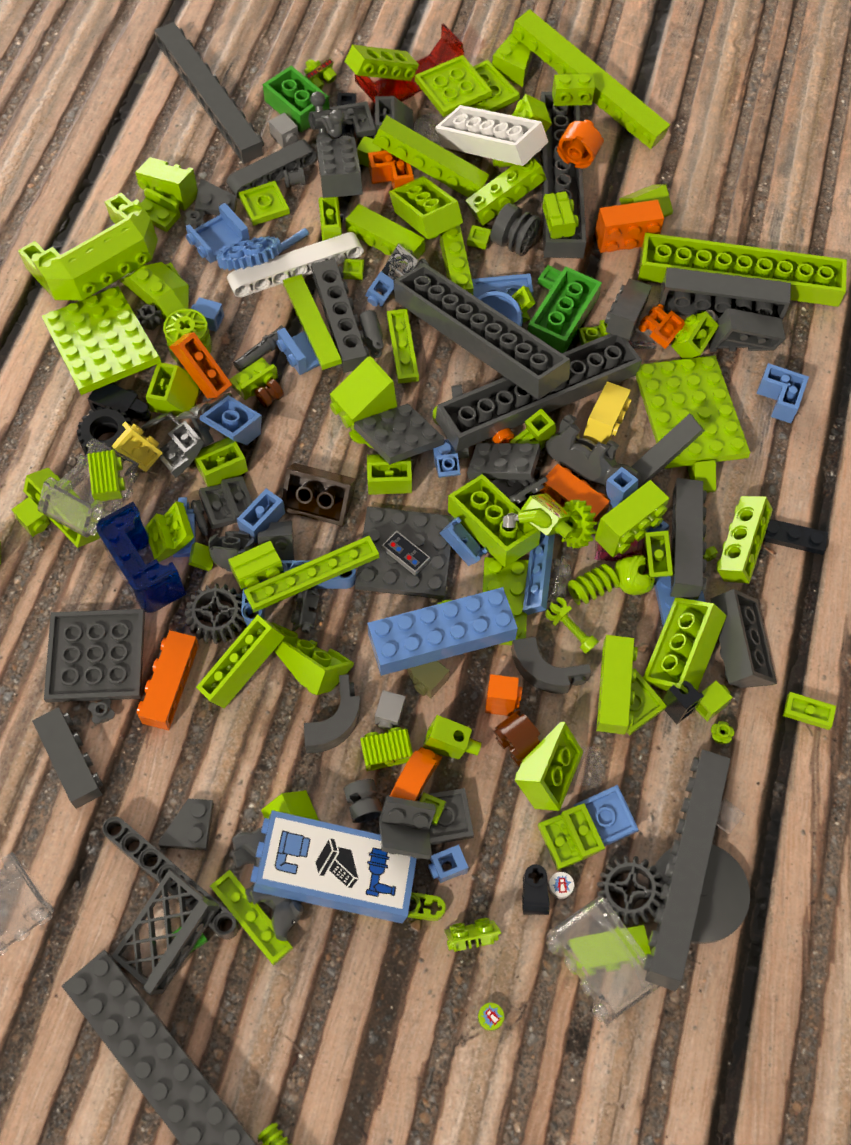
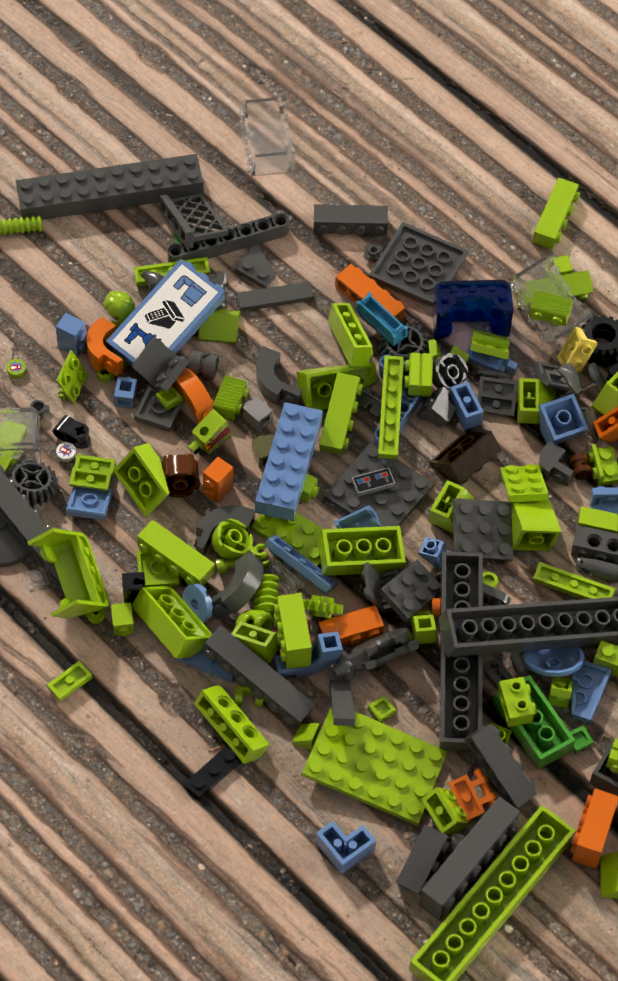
camera: 120 degrees right, 5 degrees down
lime torso [503,493,574,540] -> none
light yellow wedge [583,381,632,445] -> none
dark grey slope [710,589,777,688] -> none
none -> dark grey plate [27,400,50,420]
none -> lime windscreen [27,528,109,618]
none -> medium blue brick [56,313,87,357]
none -> orange arch [86,317,123,377]
none -> lime hair [104,291,135,329]
none -> medium blue tile [182,584,213,623]
none -> dark grey arch [211,551,263,619]
none -> lime cylinder [212,519,253,560]
none -> dark grey tile [236,281,314,312]
none -> lime brick [319,372,363,455]
none -> dark azure container [355,292,408,346]
none -> lime tile [367,695,397,723]
none -> lime tile [428,339,441,362]
none -> lime brick [498,677,536,727]
none -> lime plate [500,464,548,503]
none -> dark grey brick [538,441,574,486]

